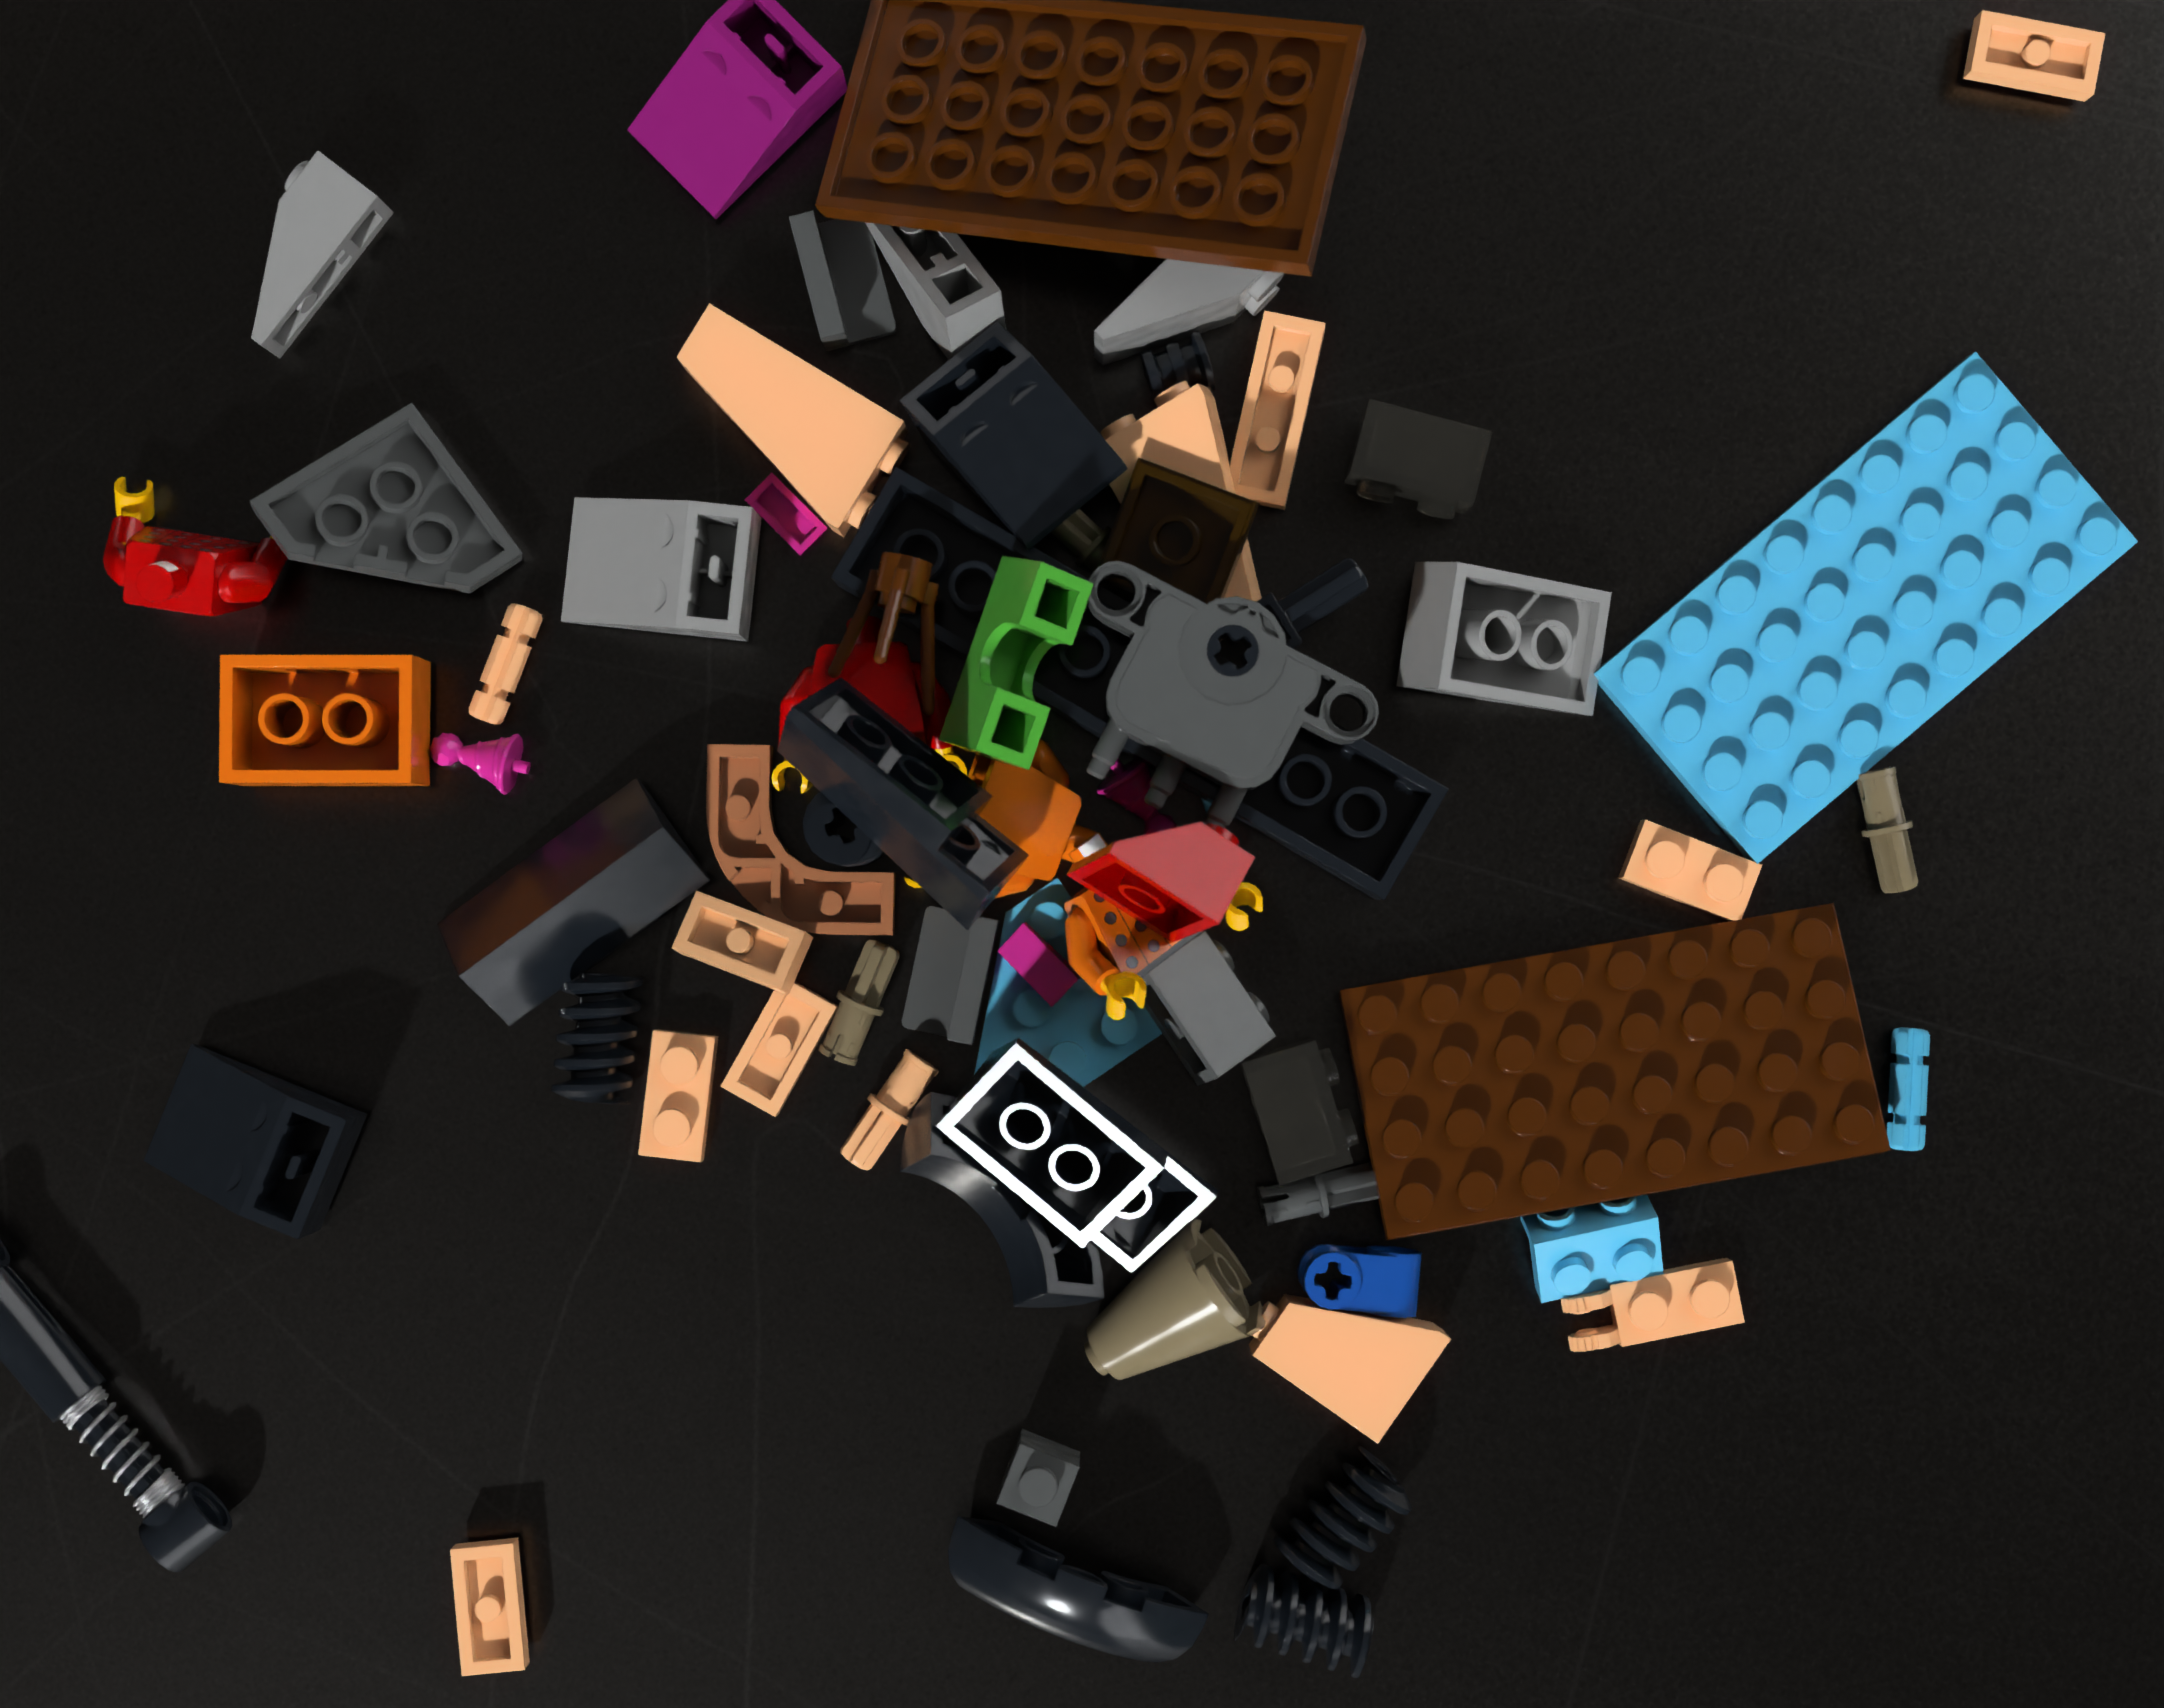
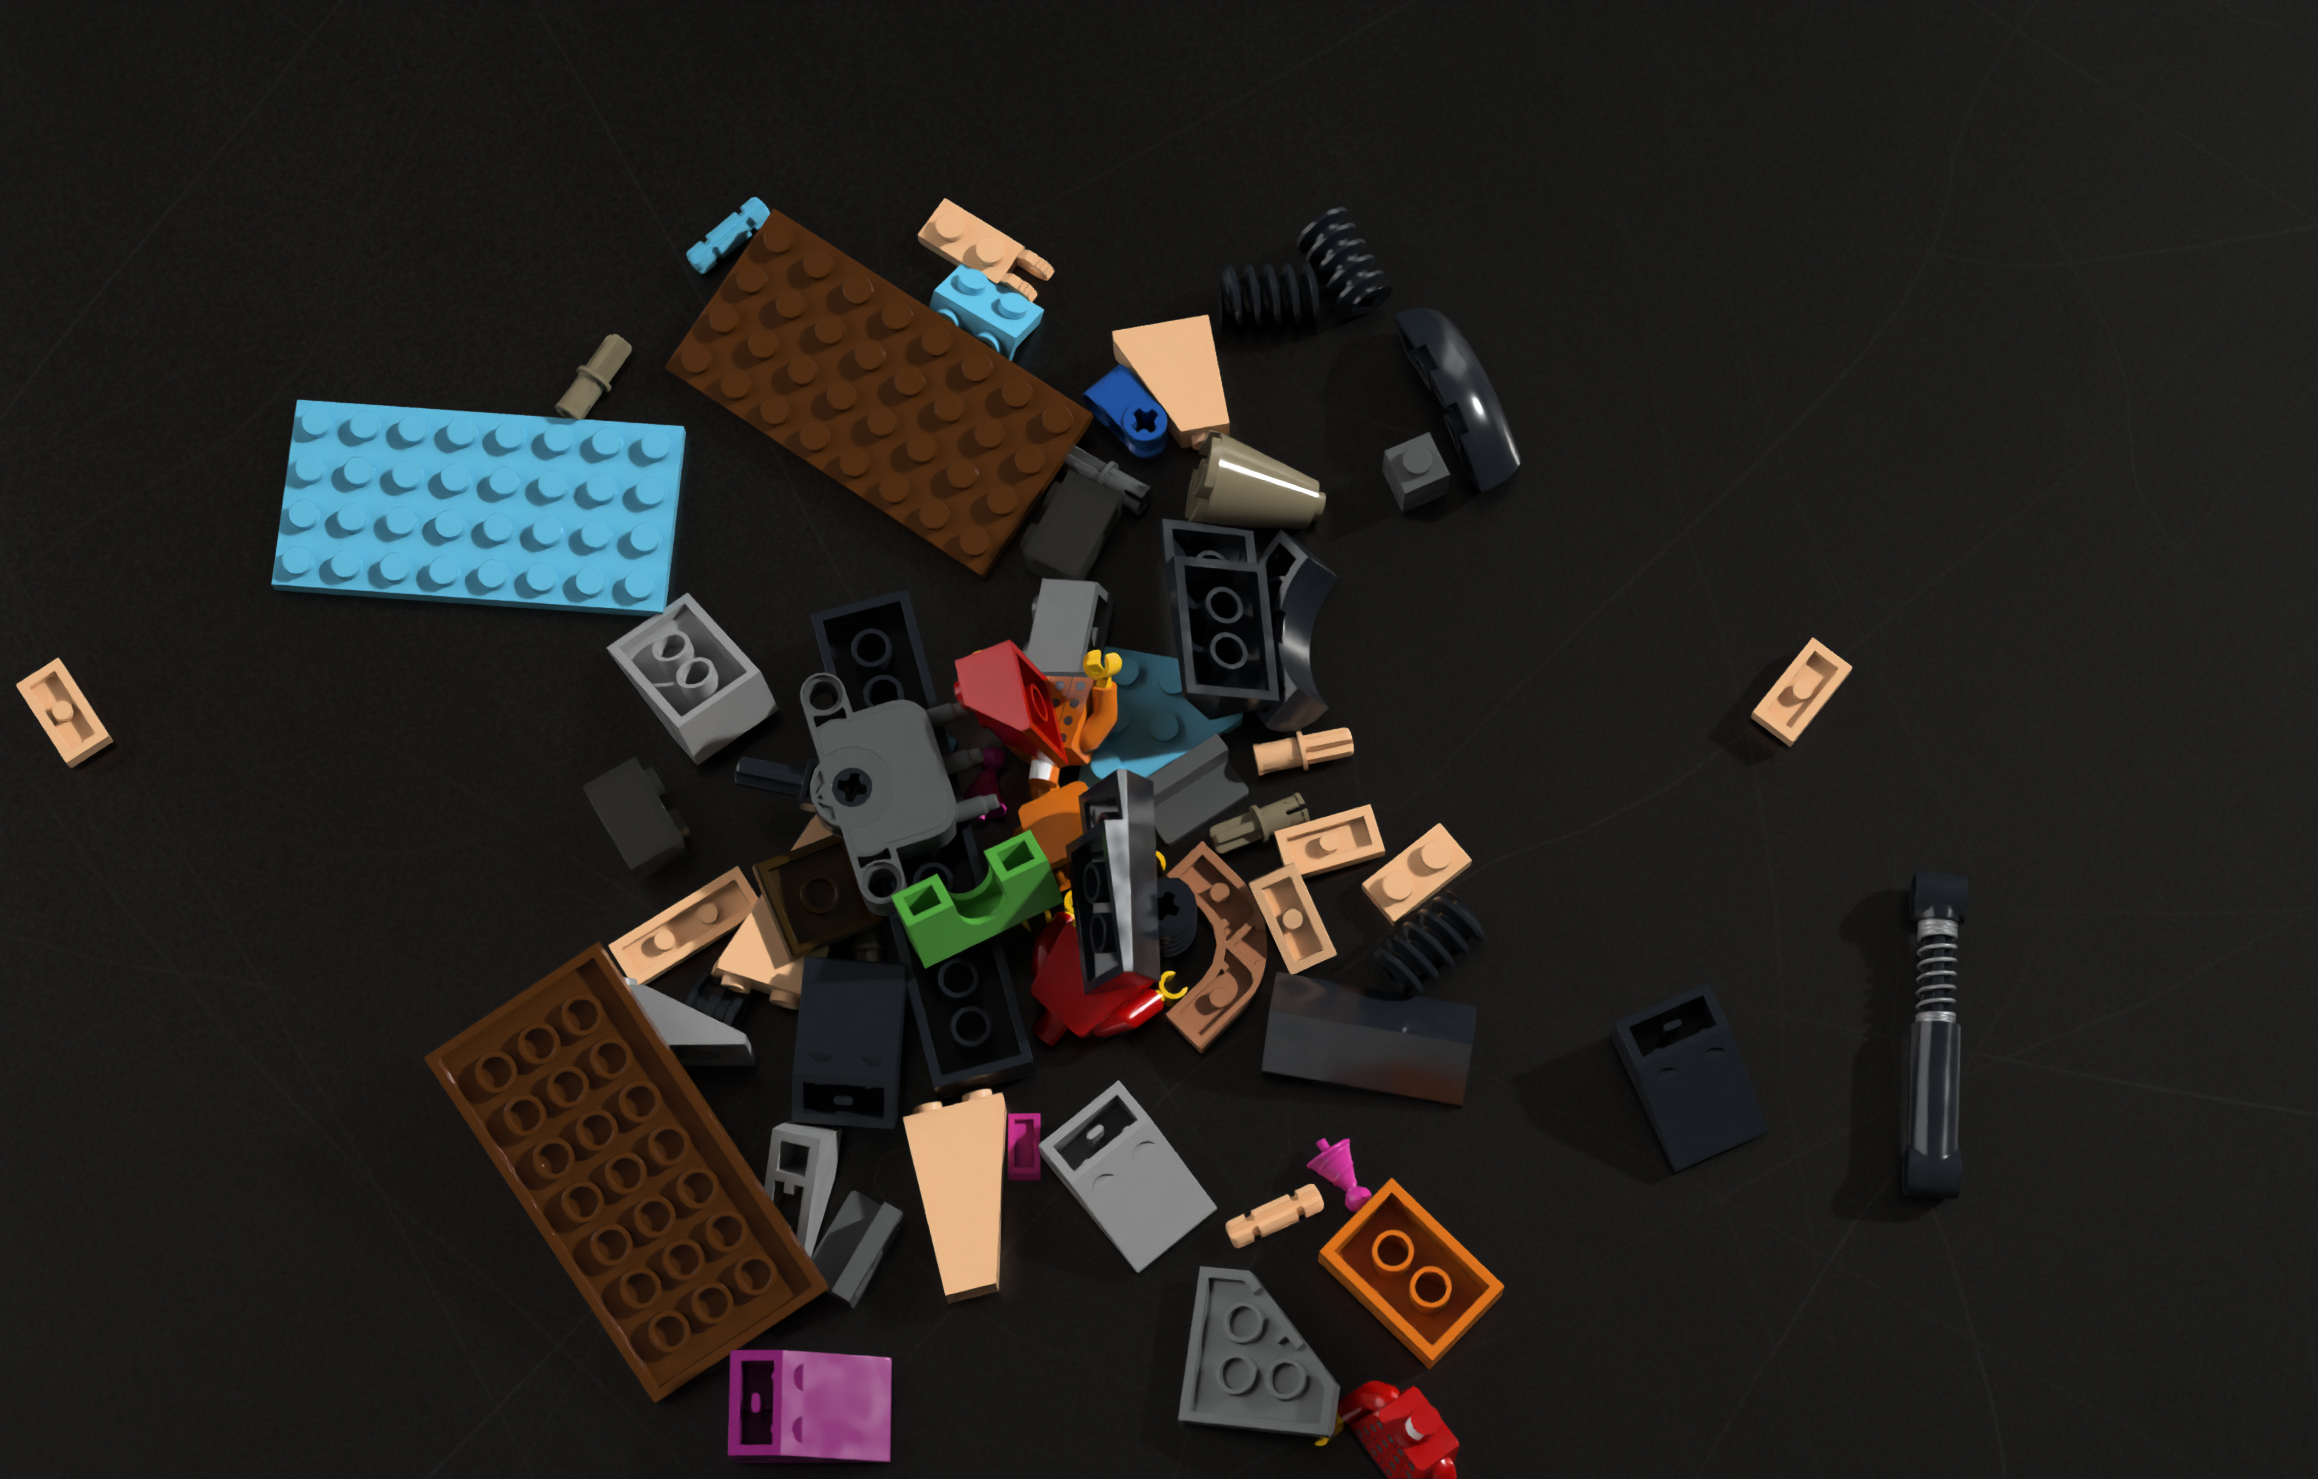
camera: 135 degrees left, 15 degrees down
reddish brown plant [828,552,939,716] -> none
dark pink piece [997,922,1081,1007] -> none
light nougat plate [1618,819,1762,921] -> none

